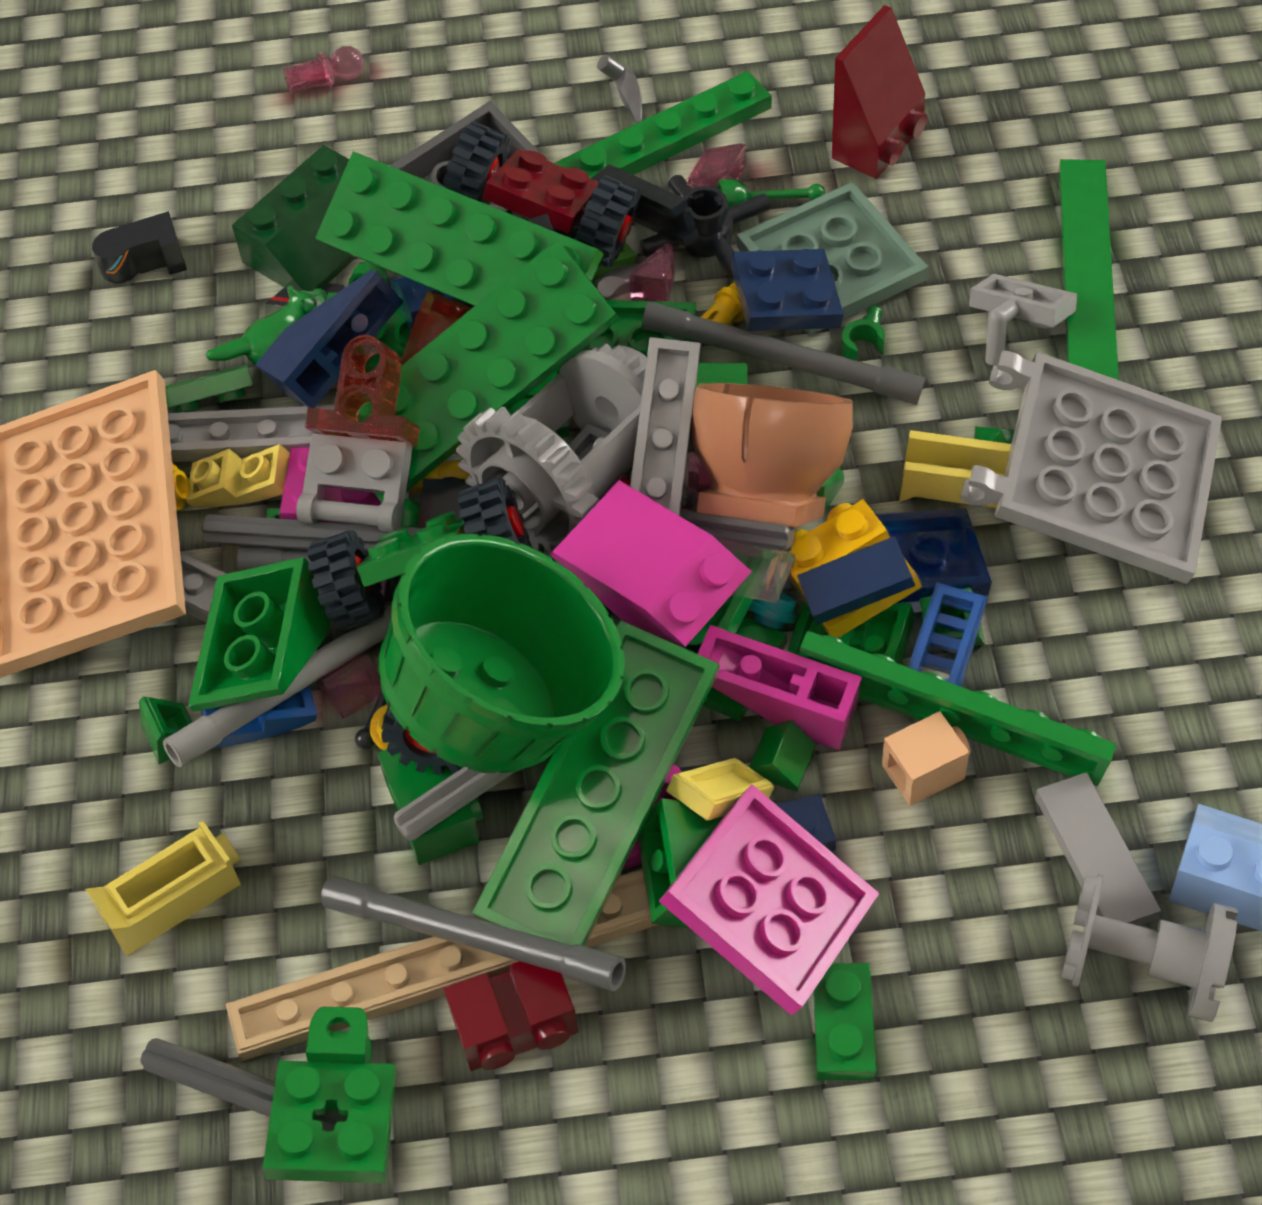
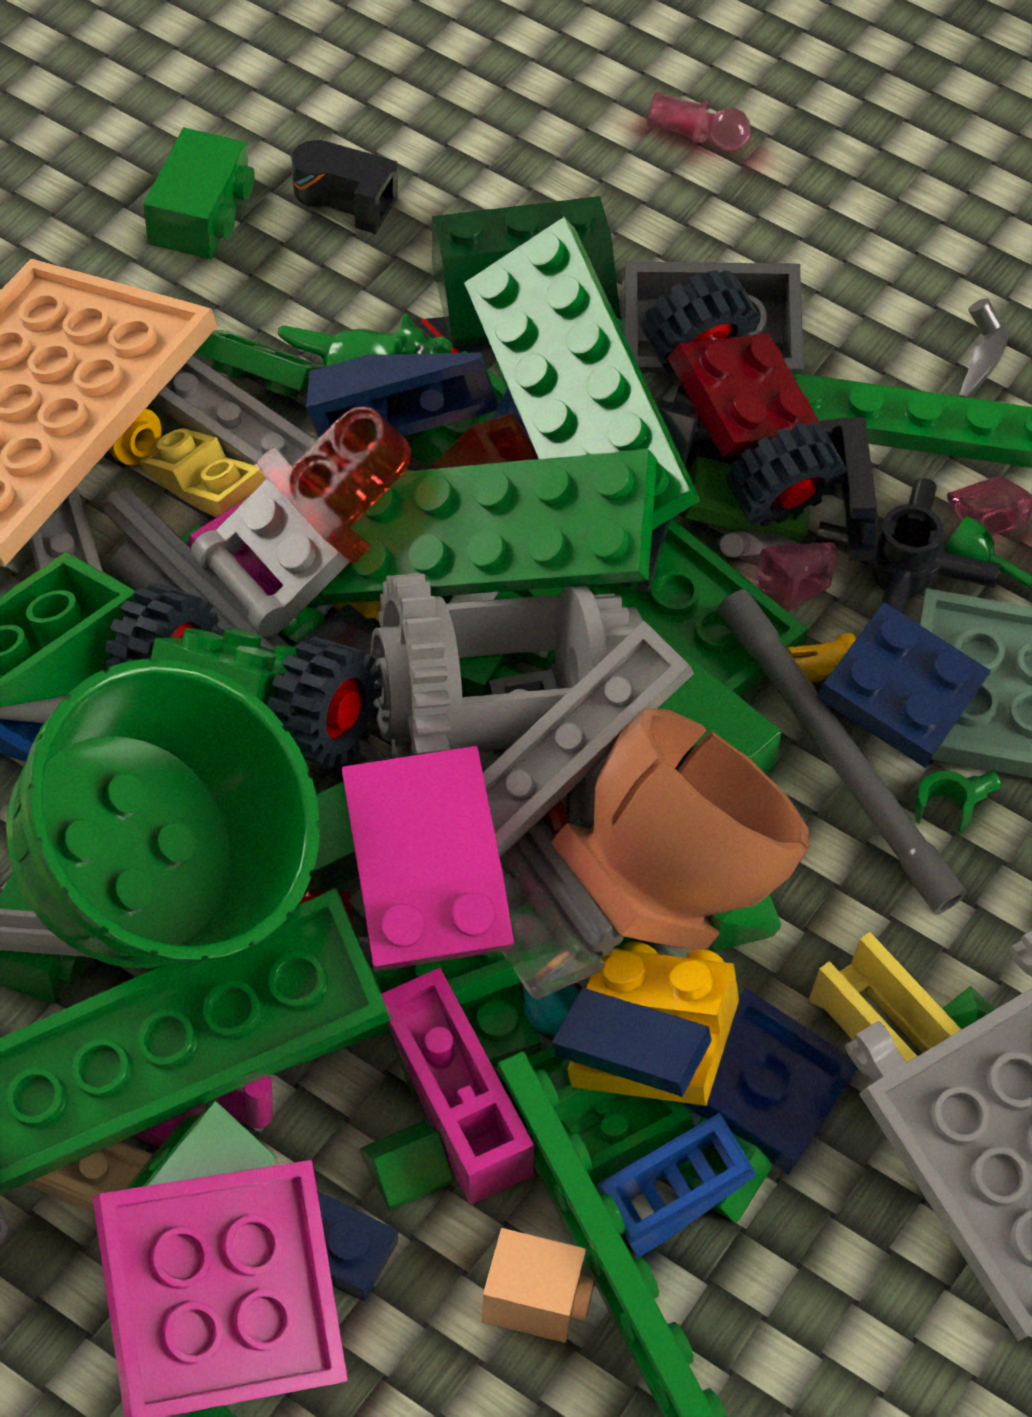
camera: 35 degrees right, 0 degrees up
light yellow tile [666,758,774,821] -> none
none -> green brick [143,127,255,259]

